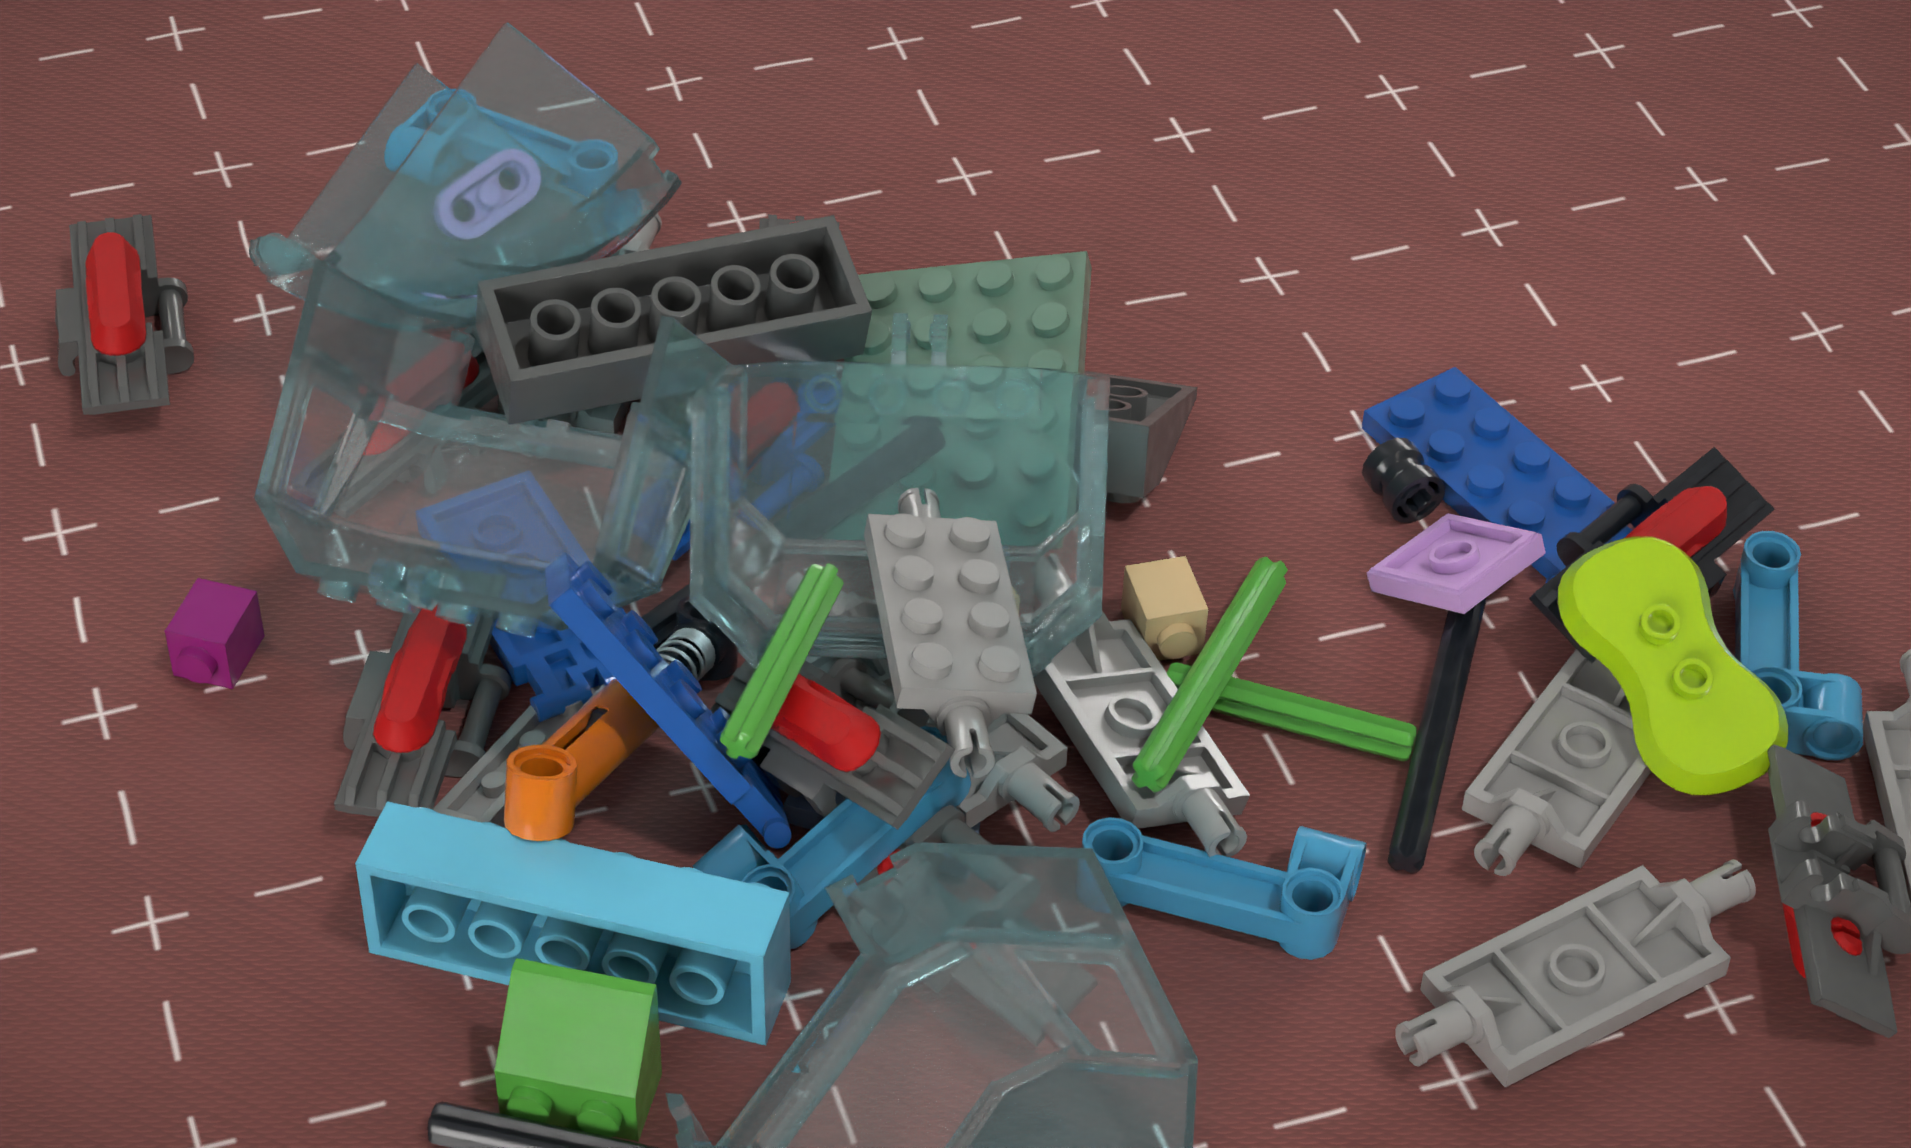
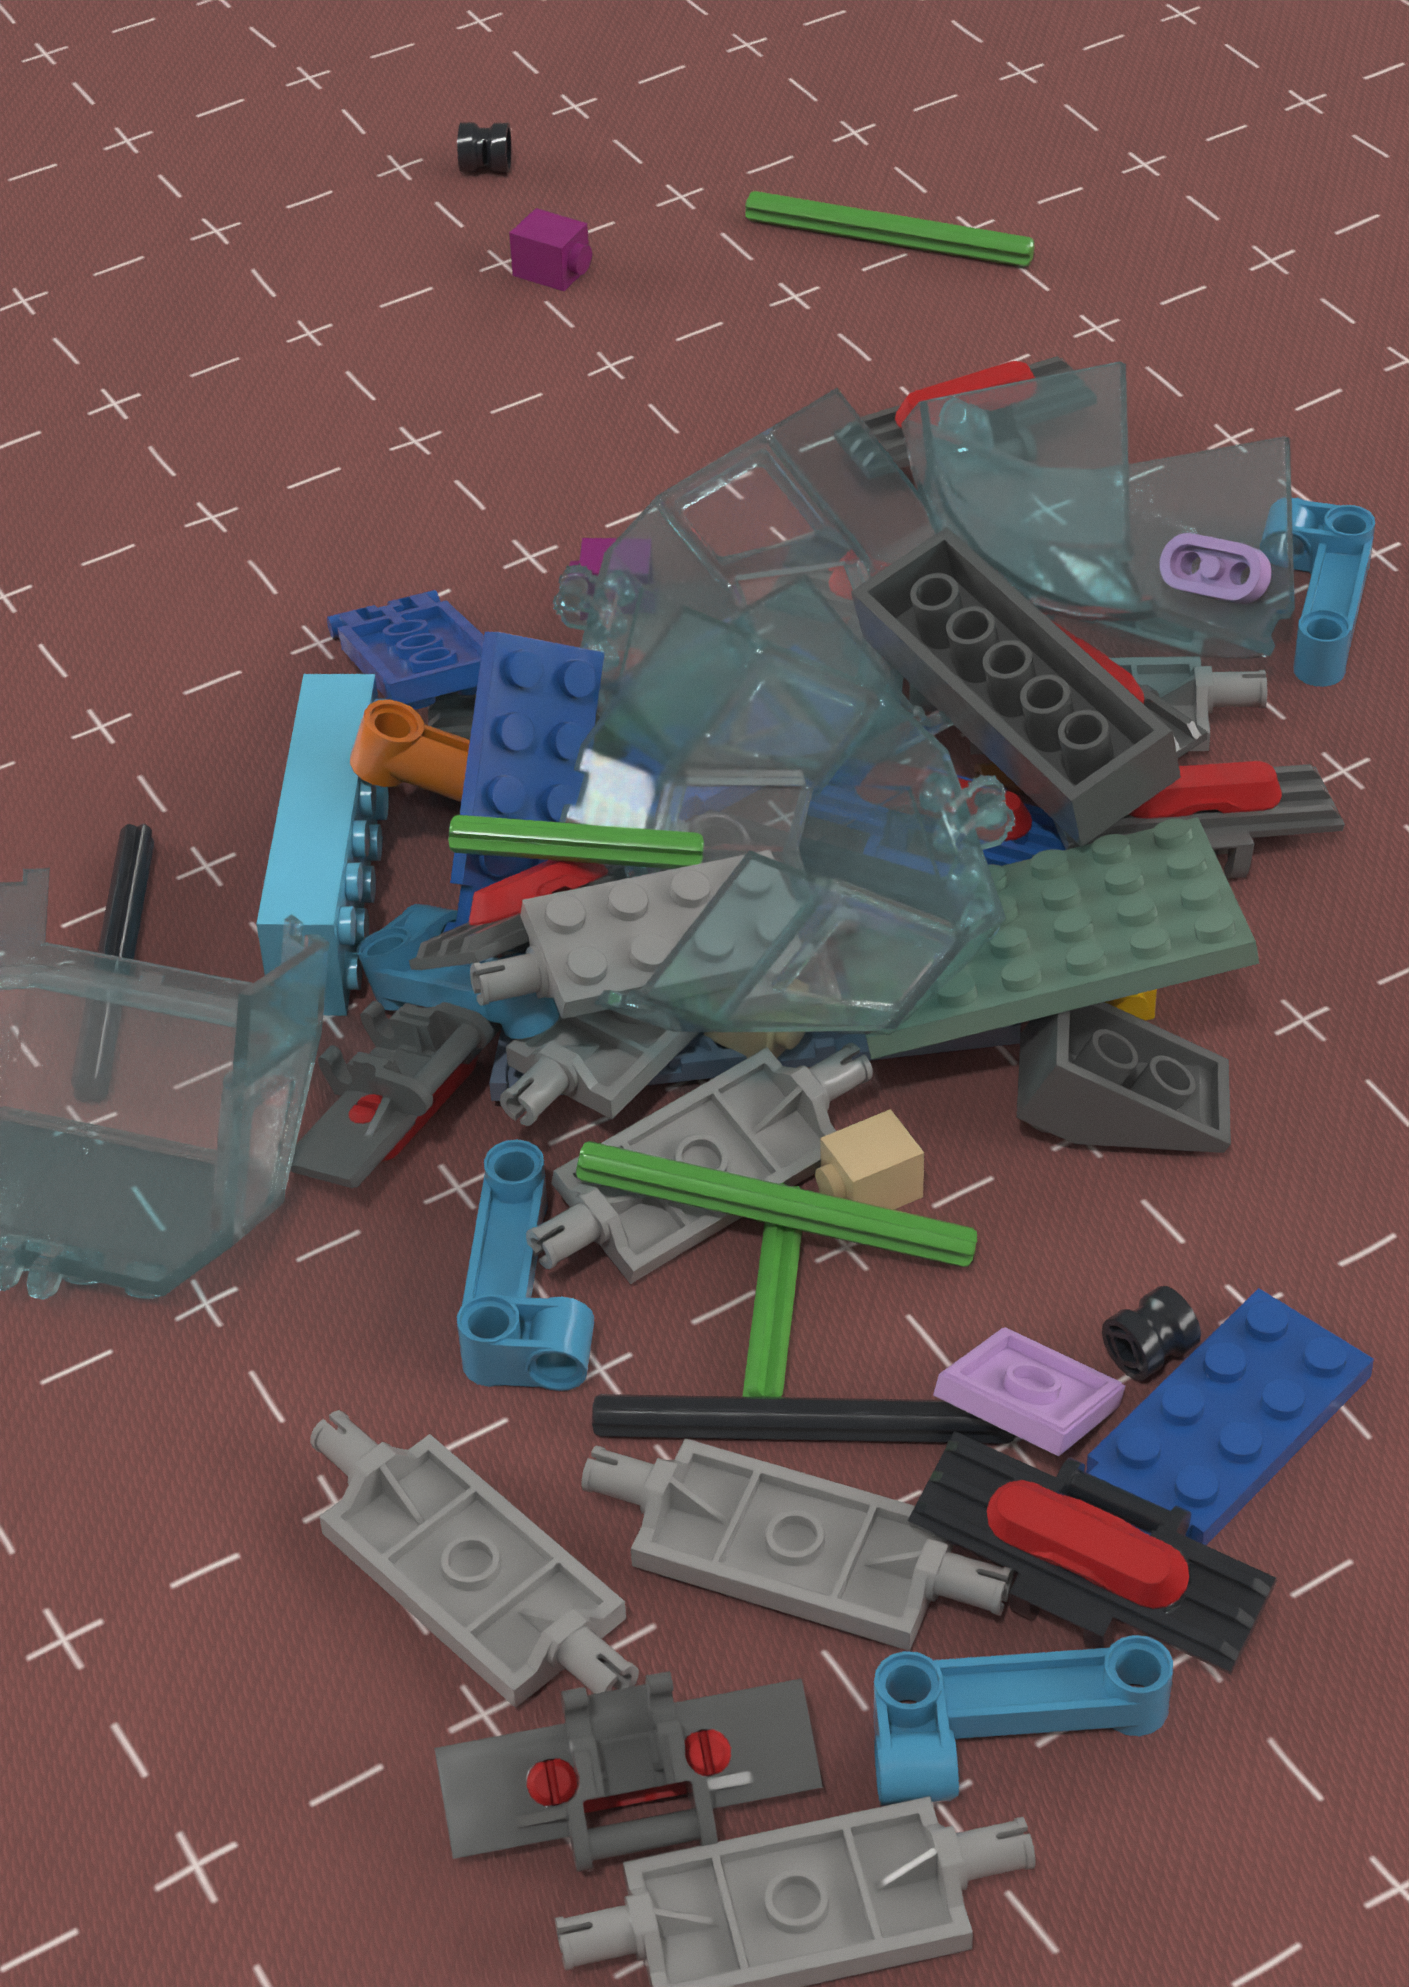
camera: 80 degrees right, 0 degrees up
bright green slope [495,958,662,1142] -> none
lime plate [1558,536,1788,795] -> none
none -> blue hinge [327,590,484,710]

